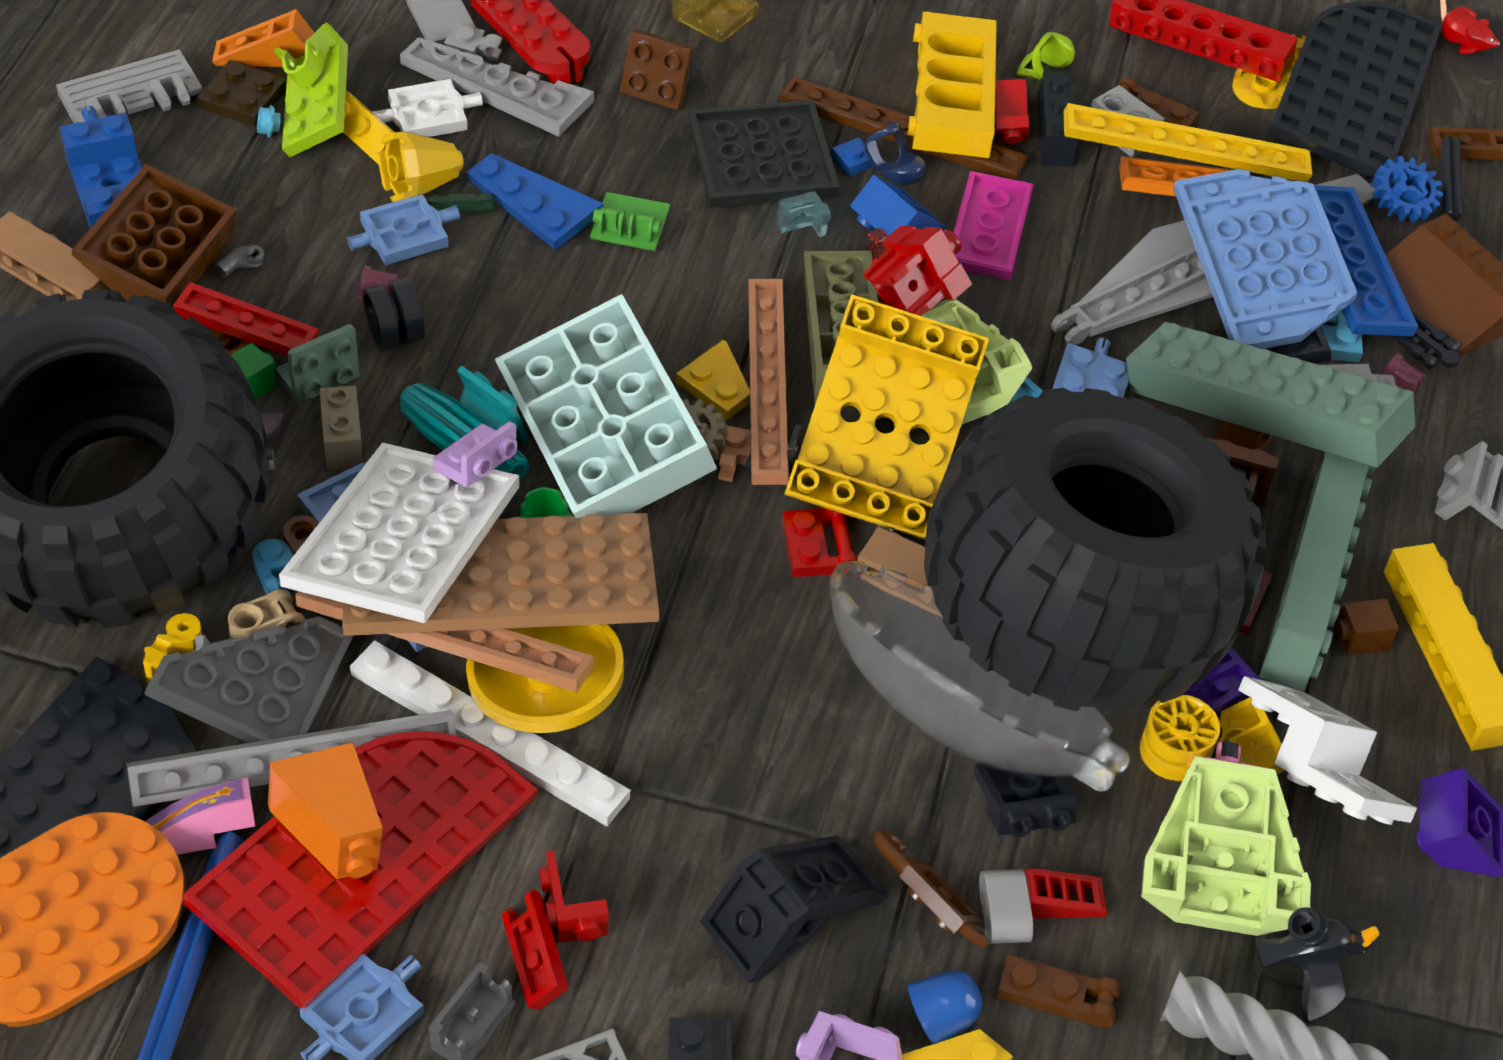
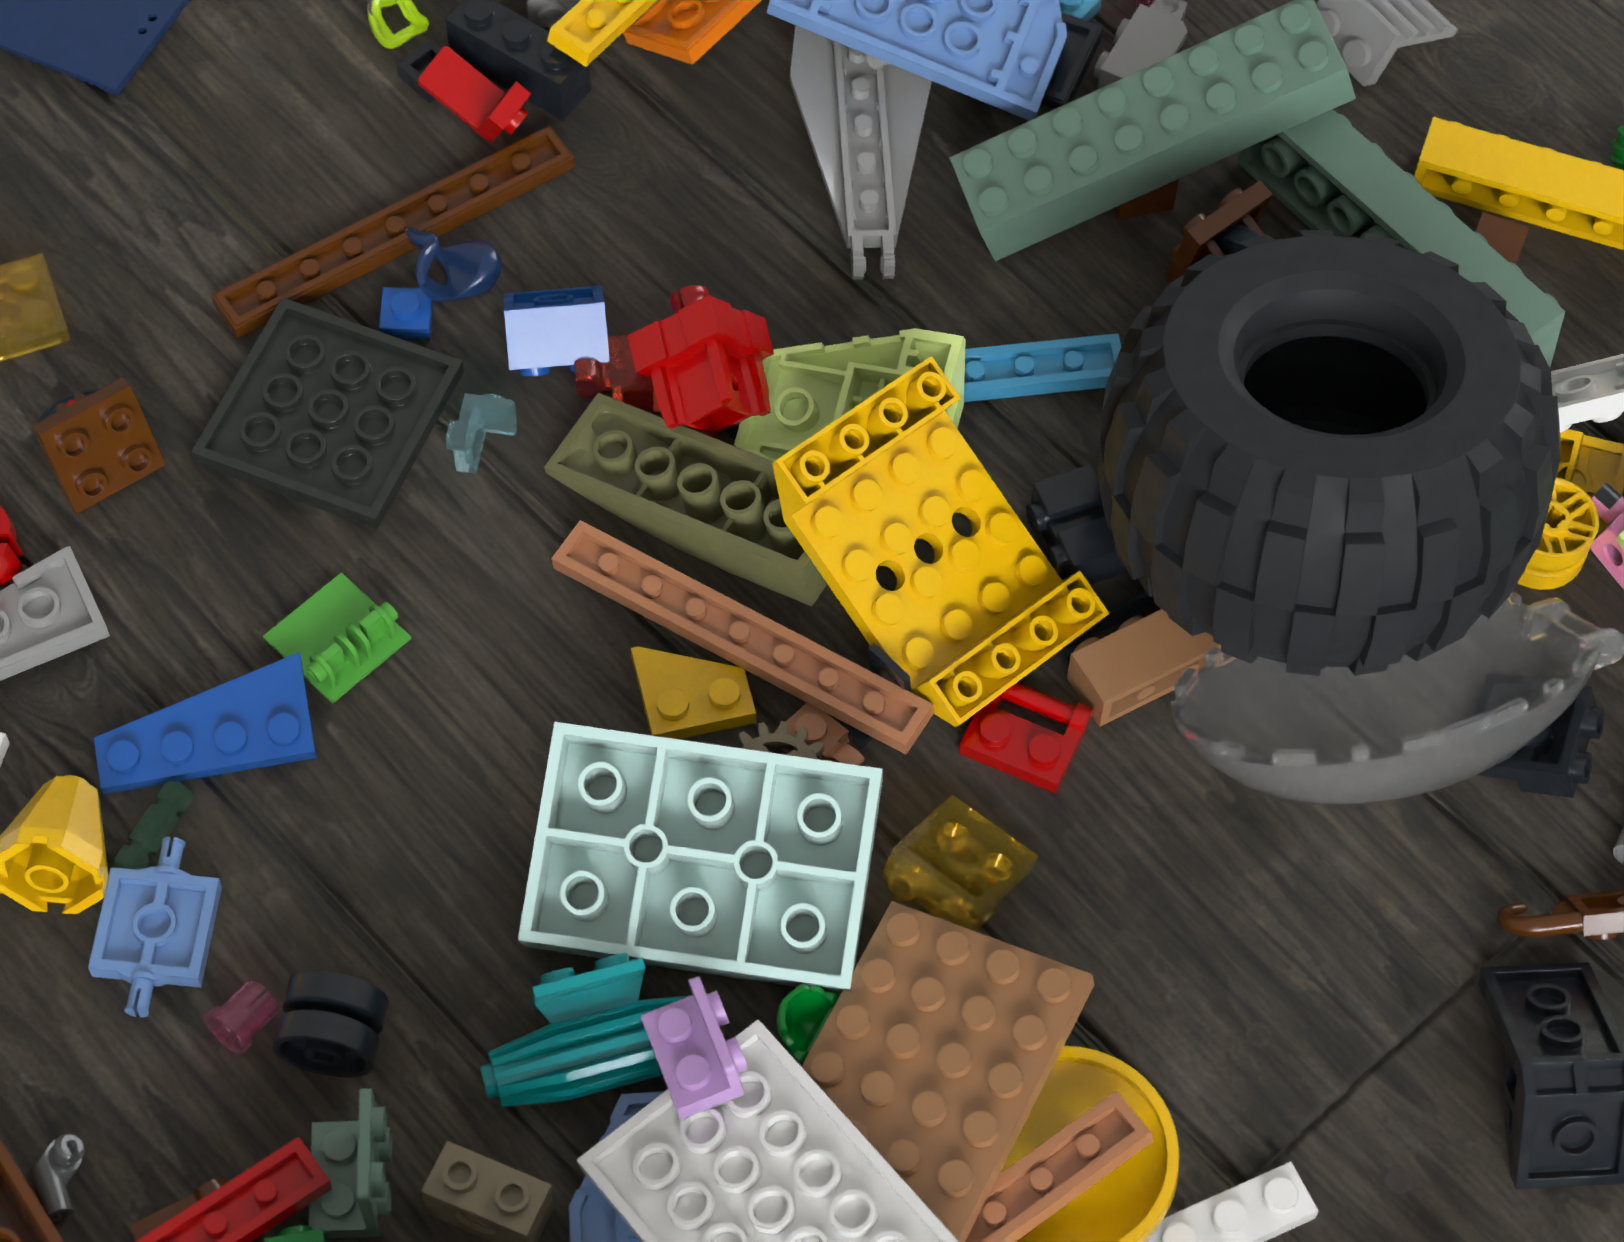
camera: 55 degrees left, 10 degrees up
yellow fence [907,11,996,158] -> none
dark pink tile [954,171,1034,280] -> none
medium blue plate [1052,338,1129,397] -> none
none -> clear yellow plate [882,795,1038,932]

